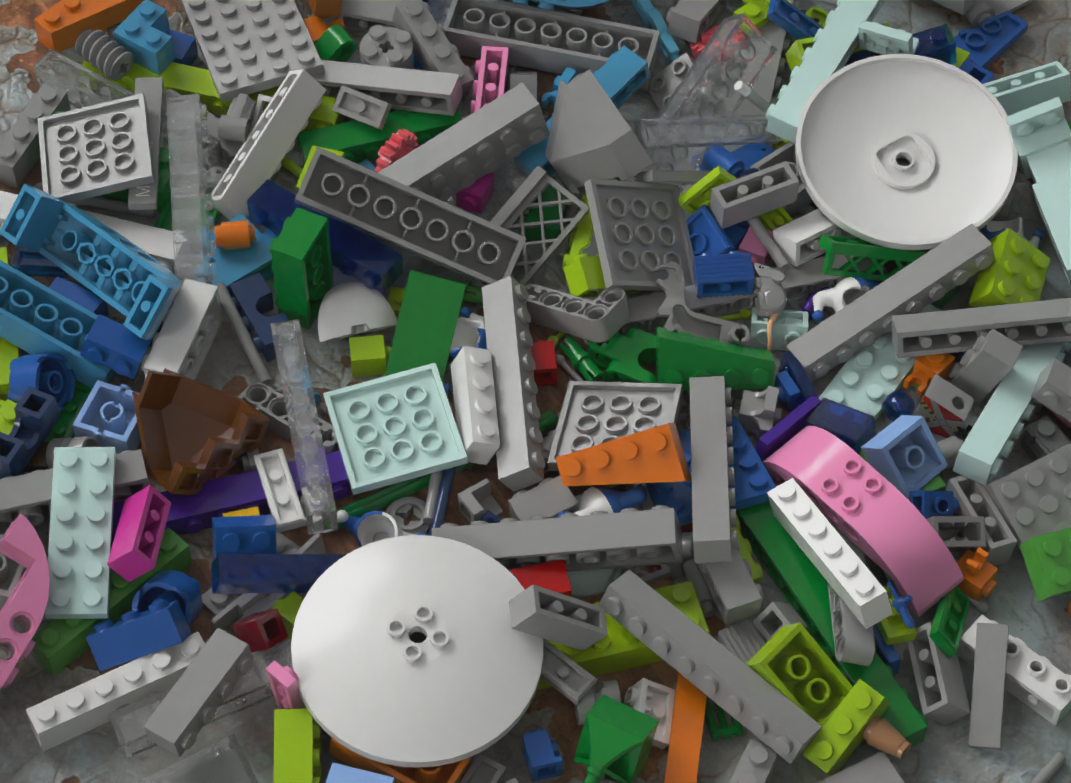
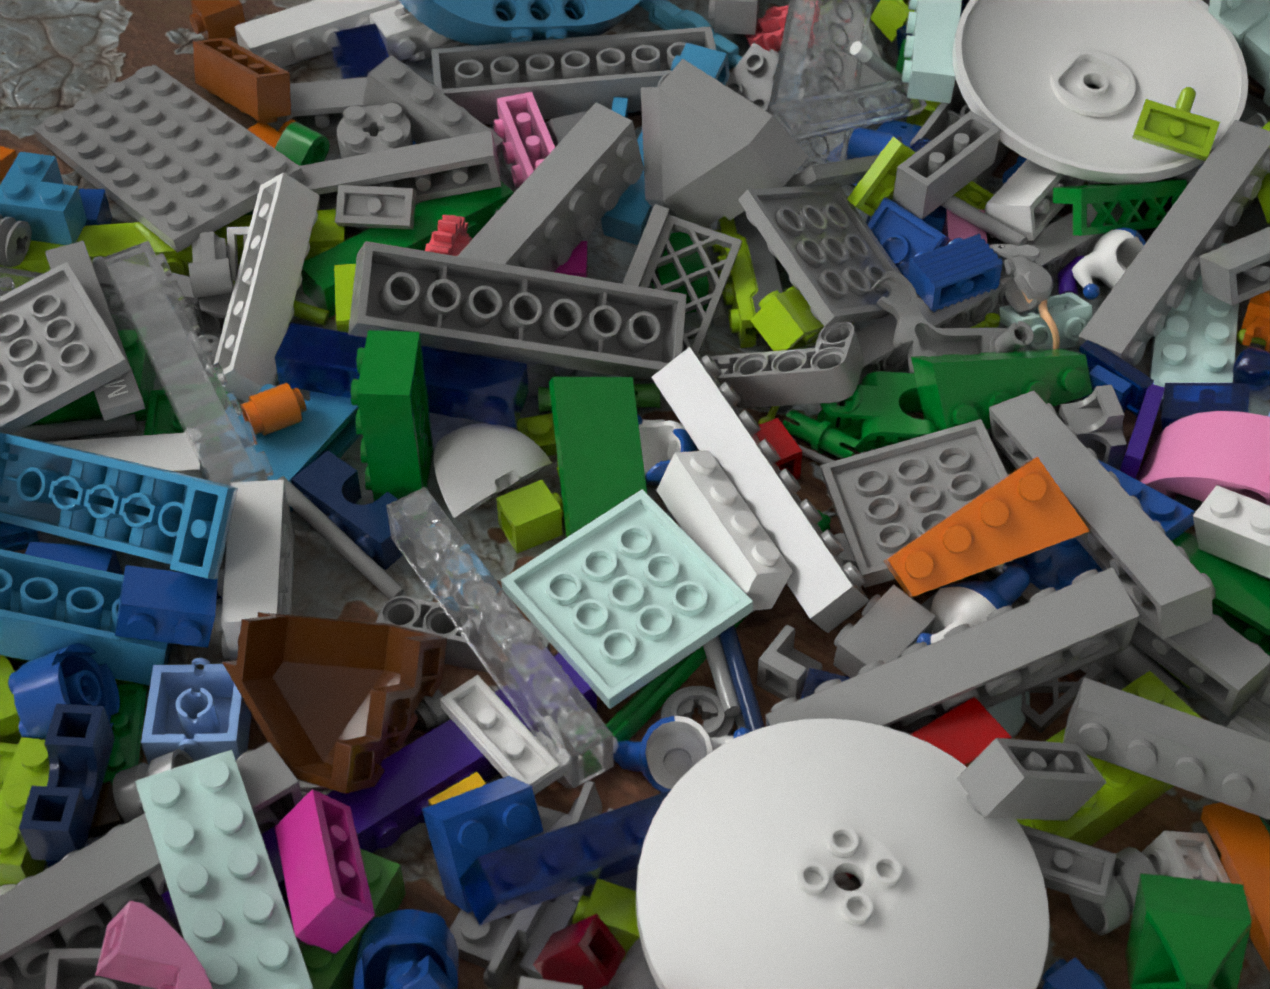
camera: 20 degrees left, 5 degrees down
none -> lime plate [1132,87,1220,161]

